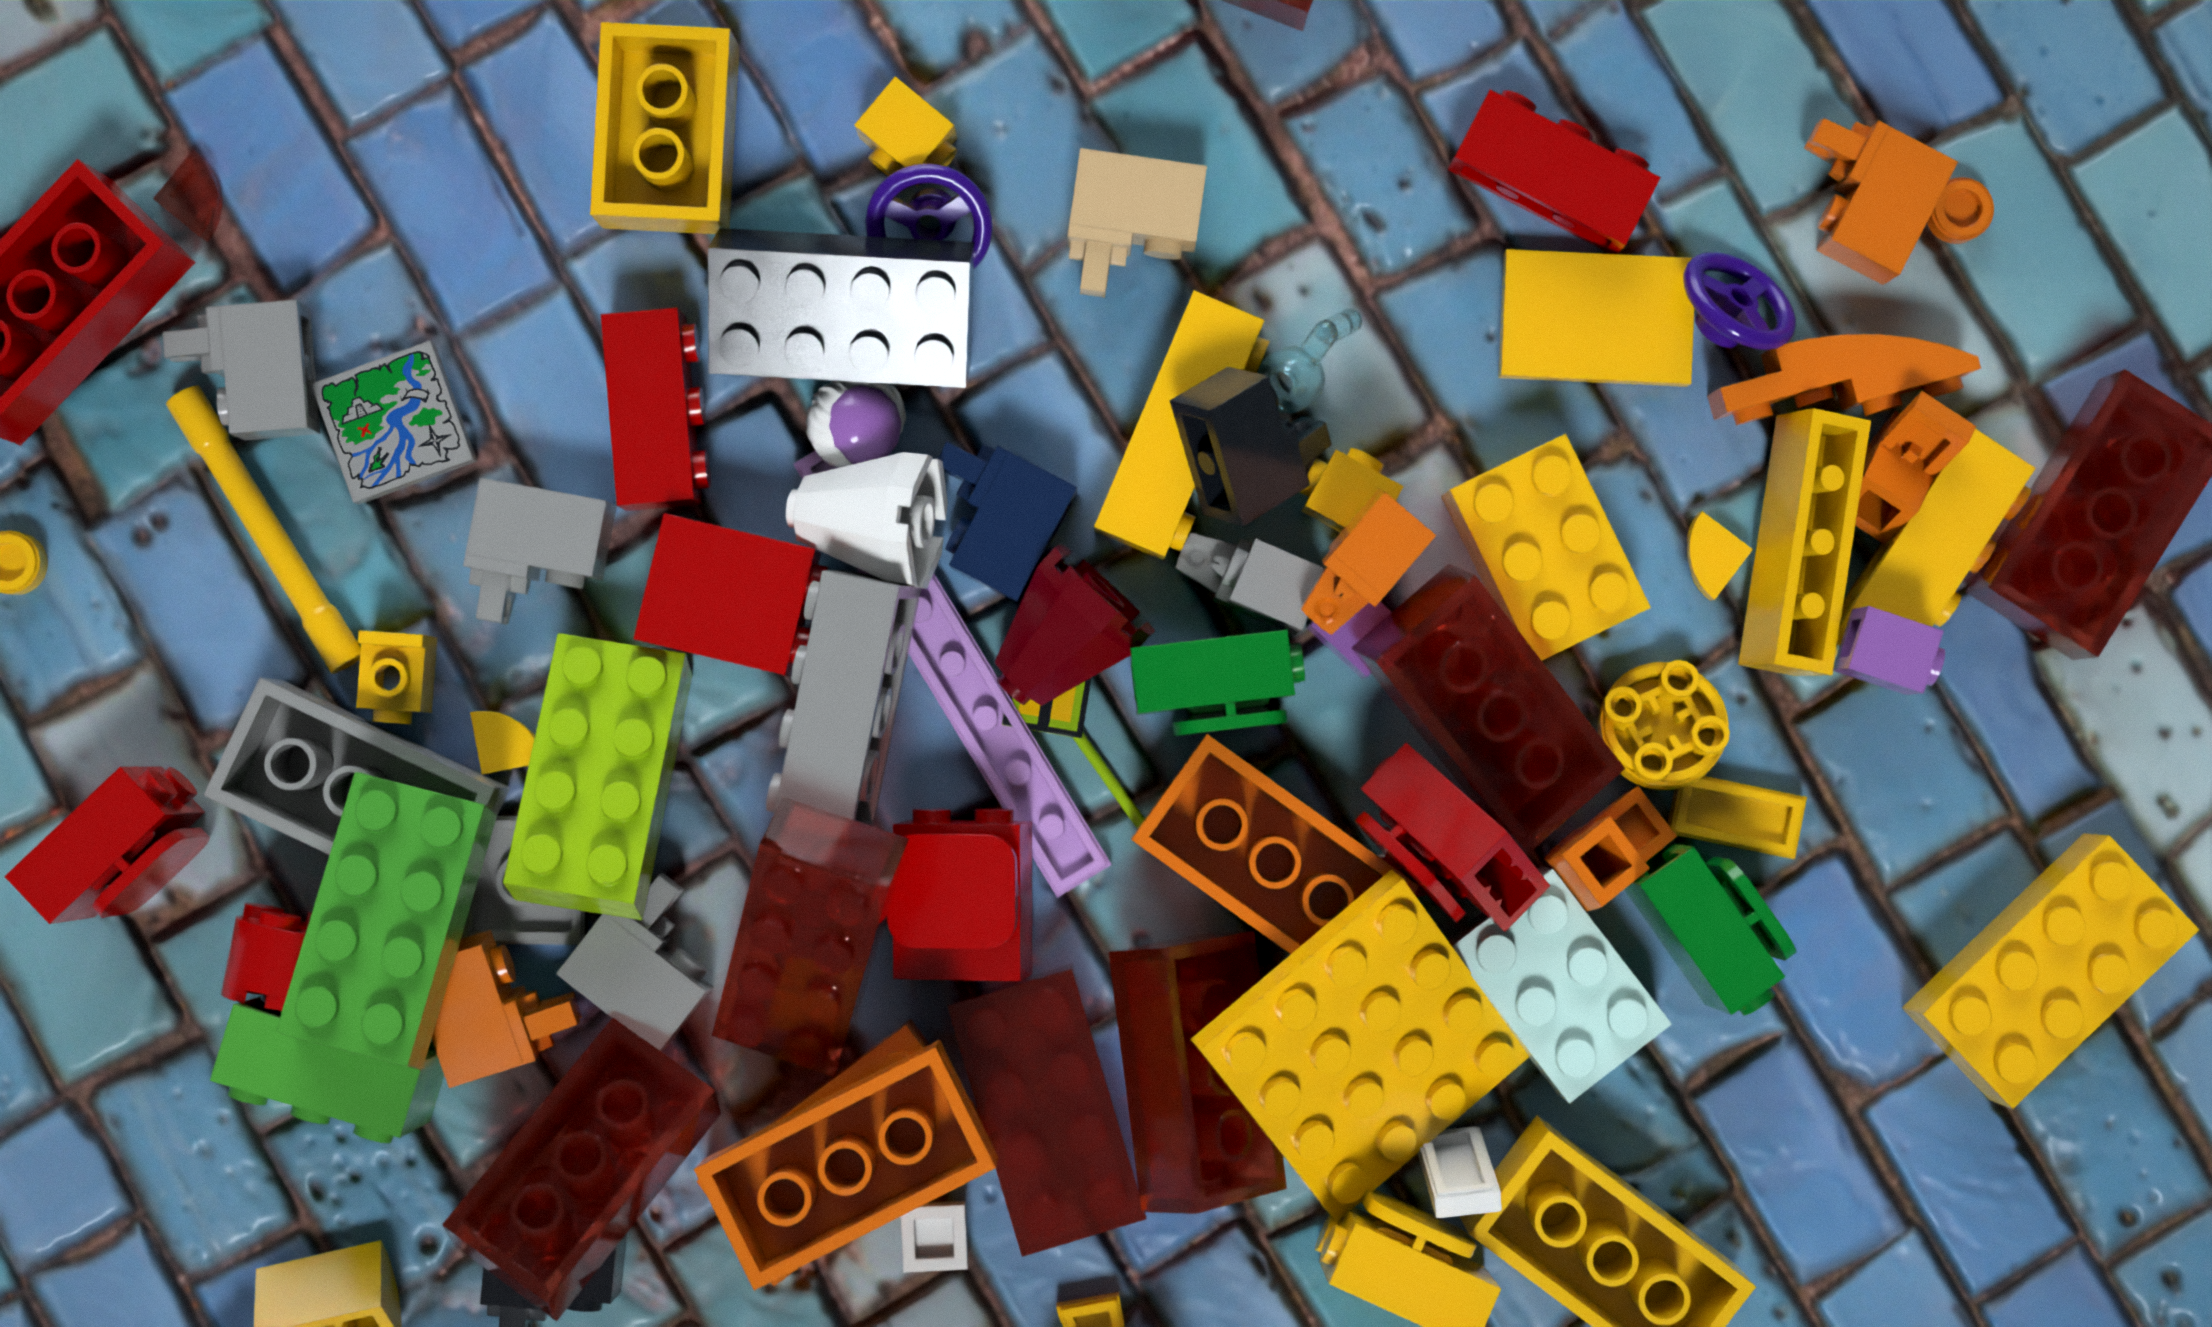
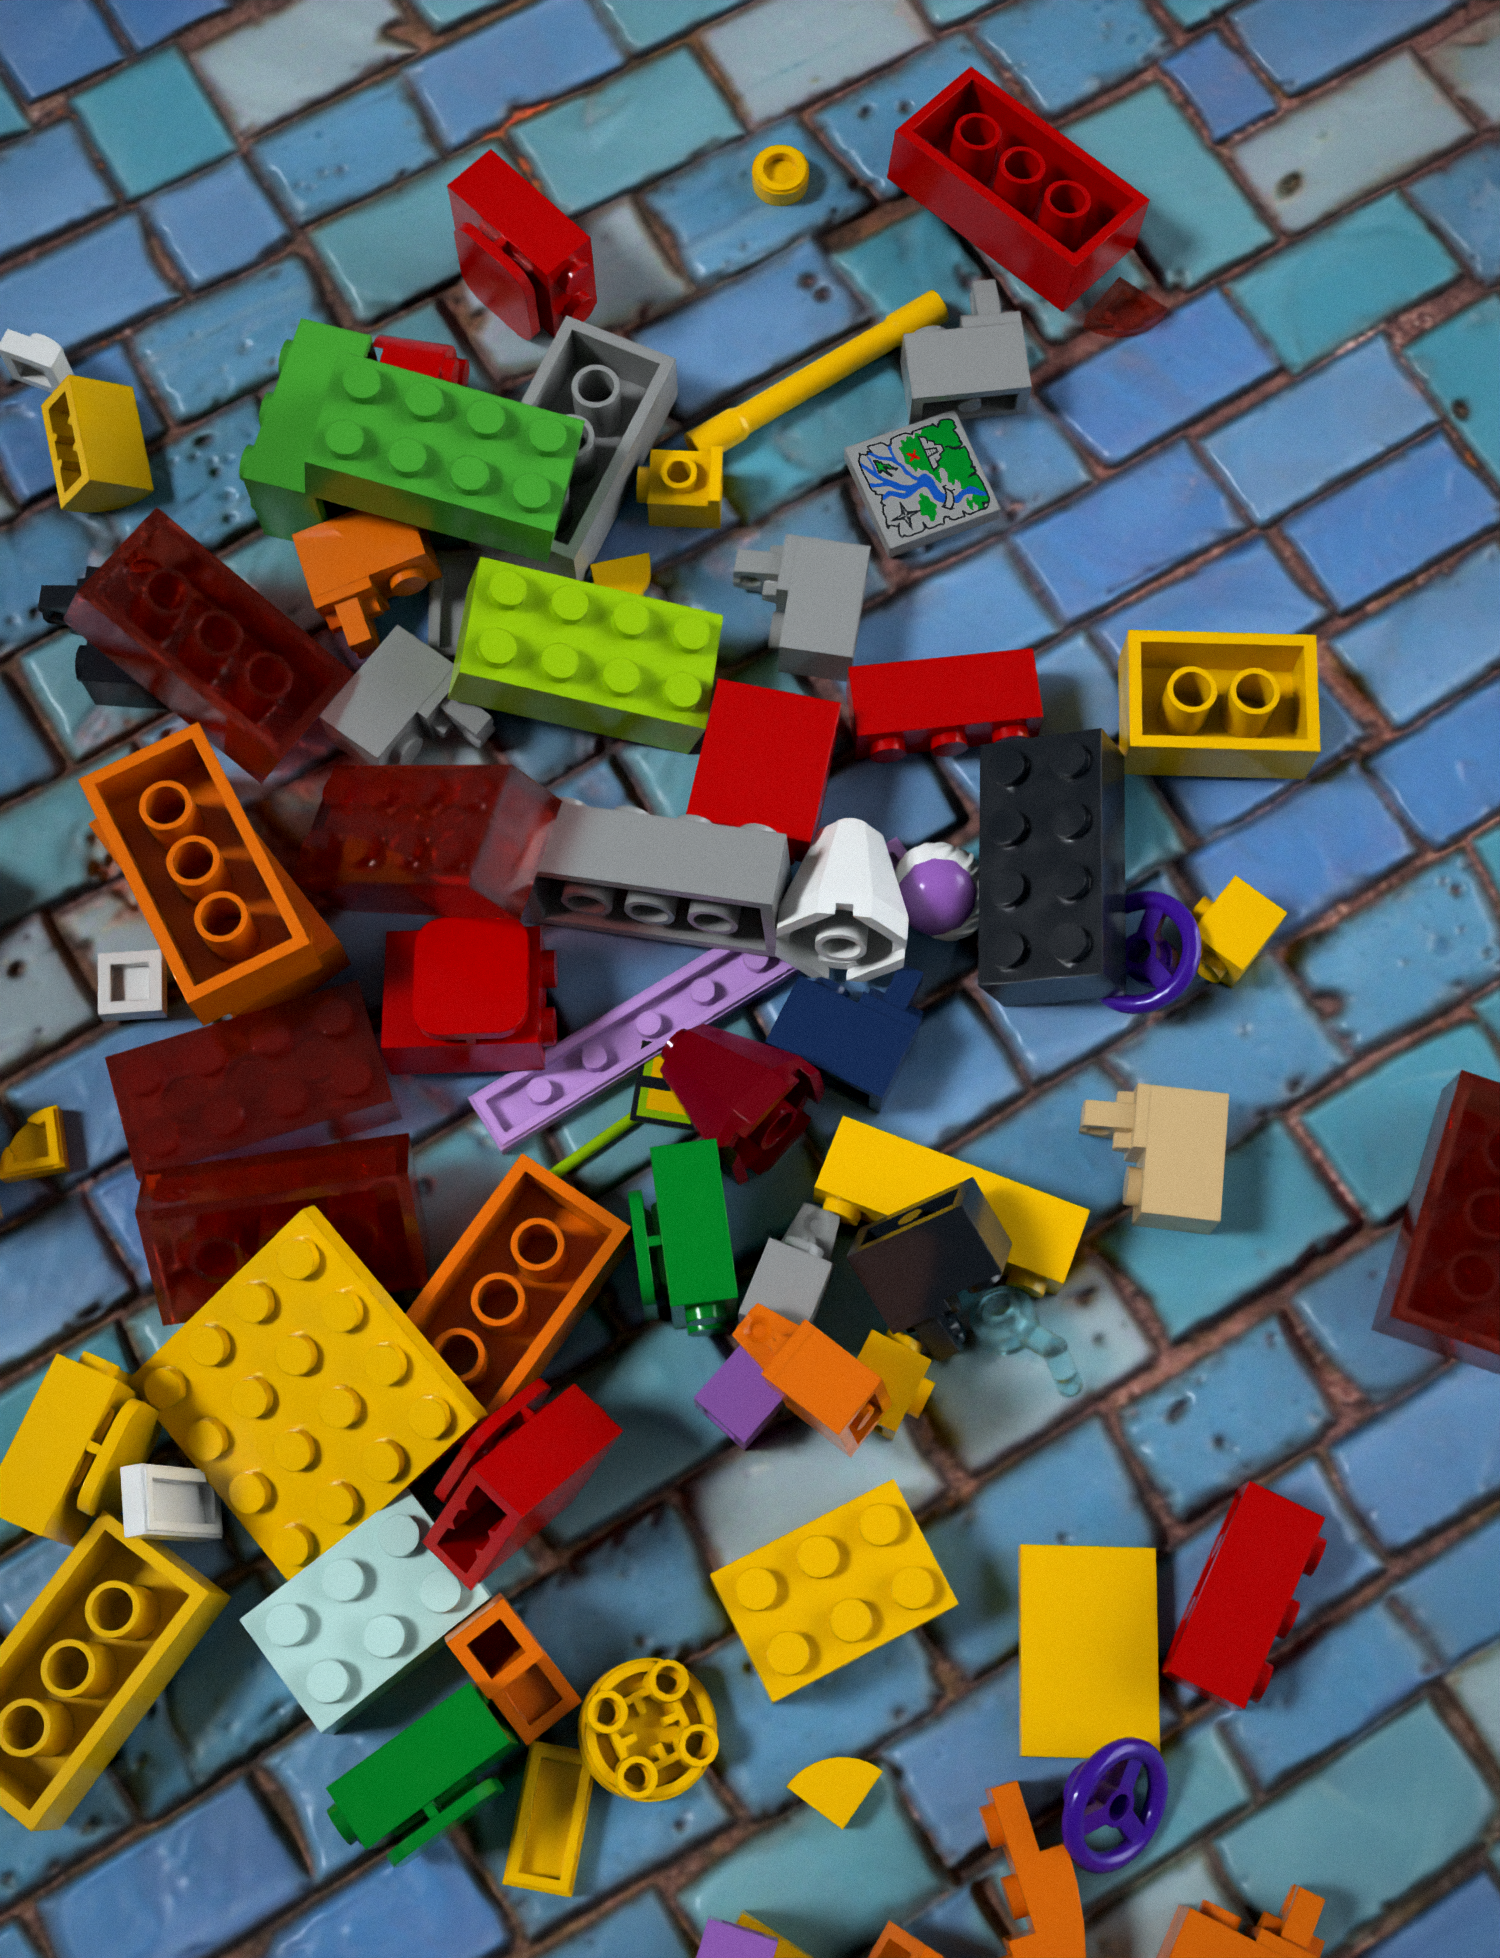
camera: 90 degrees right, 15 degrees down
clear red brick [1351,564,1625,854] -> none
yellow brick [1738,408,1871,676] -> none

